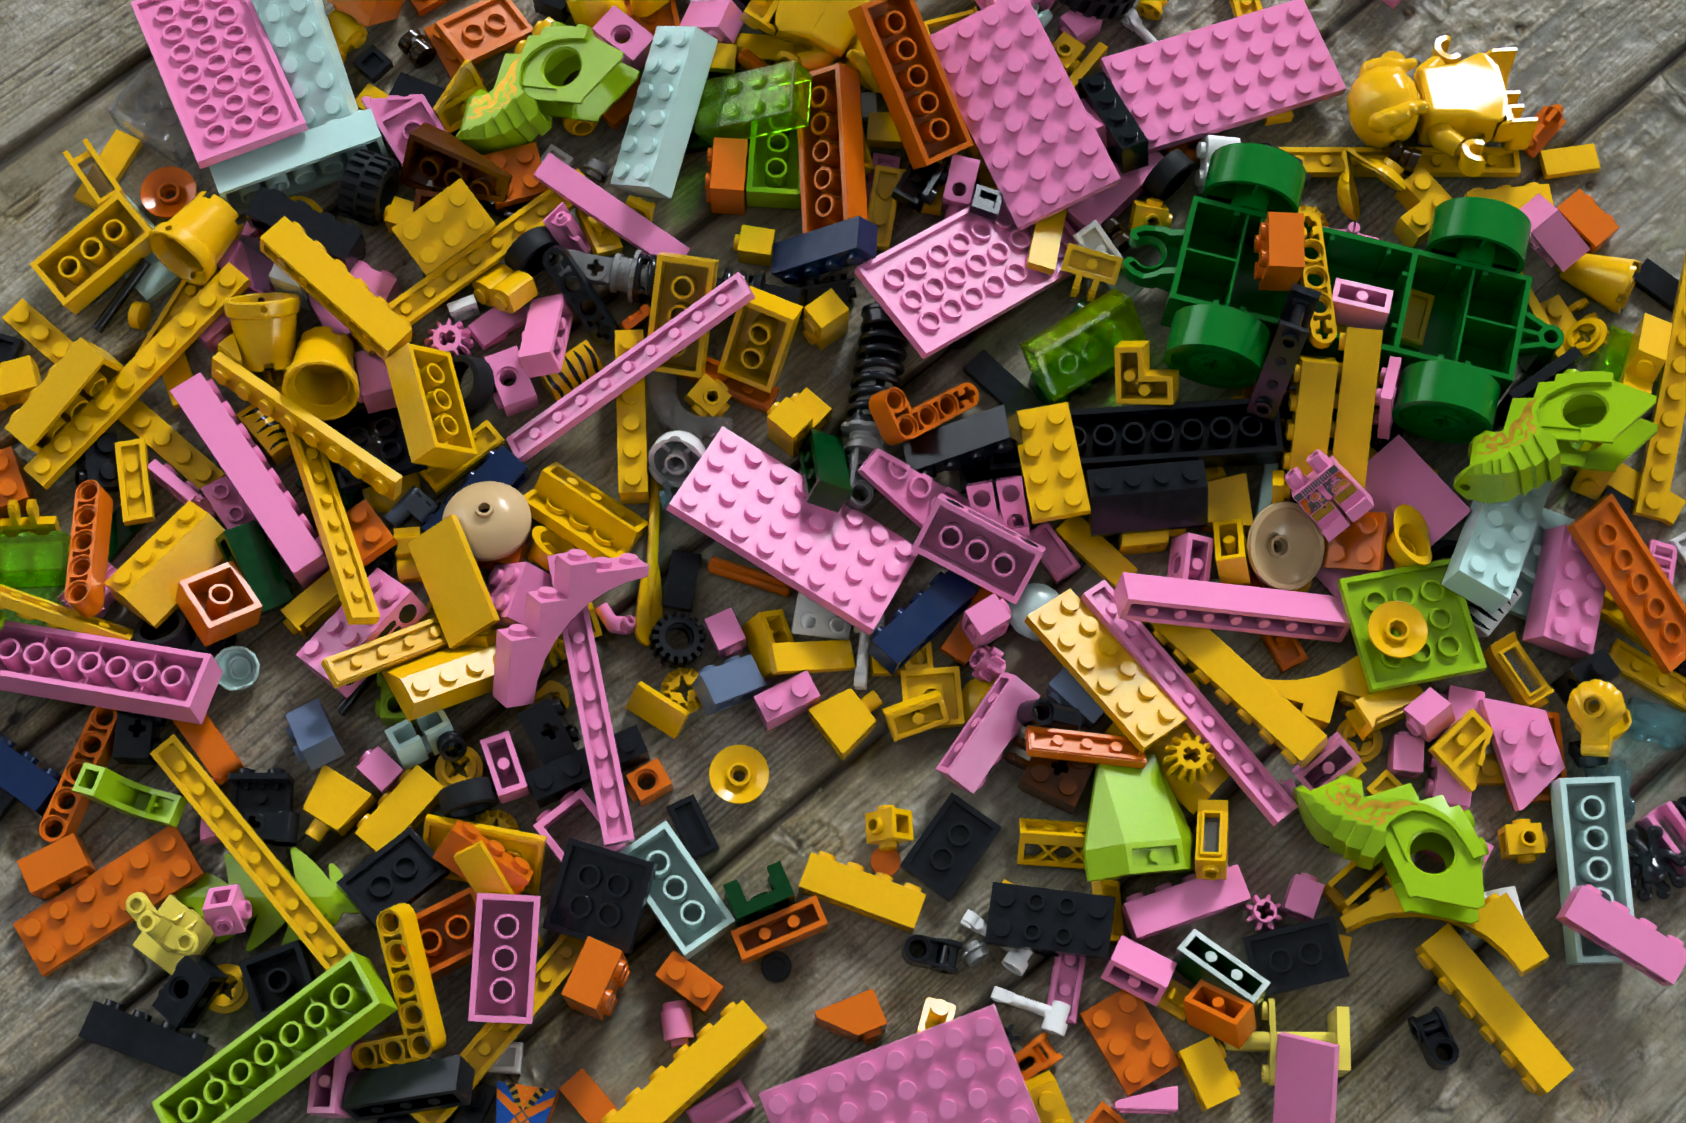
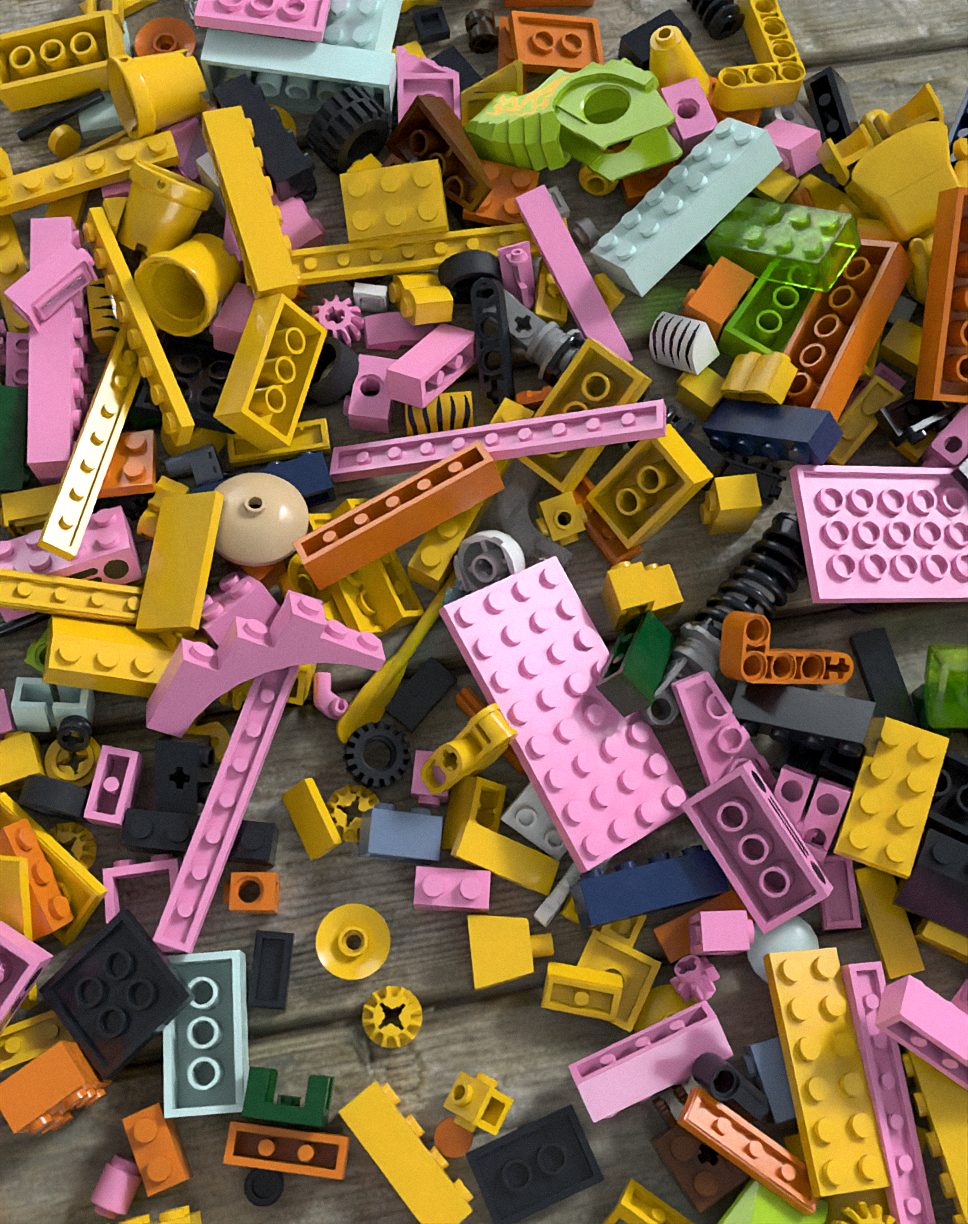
camera: 30 degrees right, 0 degrees up
none -> bright pink window [4,241,98,333]
none -> orange brick [292,440,505,591]
none -> yellow gear [362,986,422,1048]
none -> yellow piece [420,703,519,794]
none -> white brick [649,311,720,375]
none -> yellow brick [720,351,798,405]

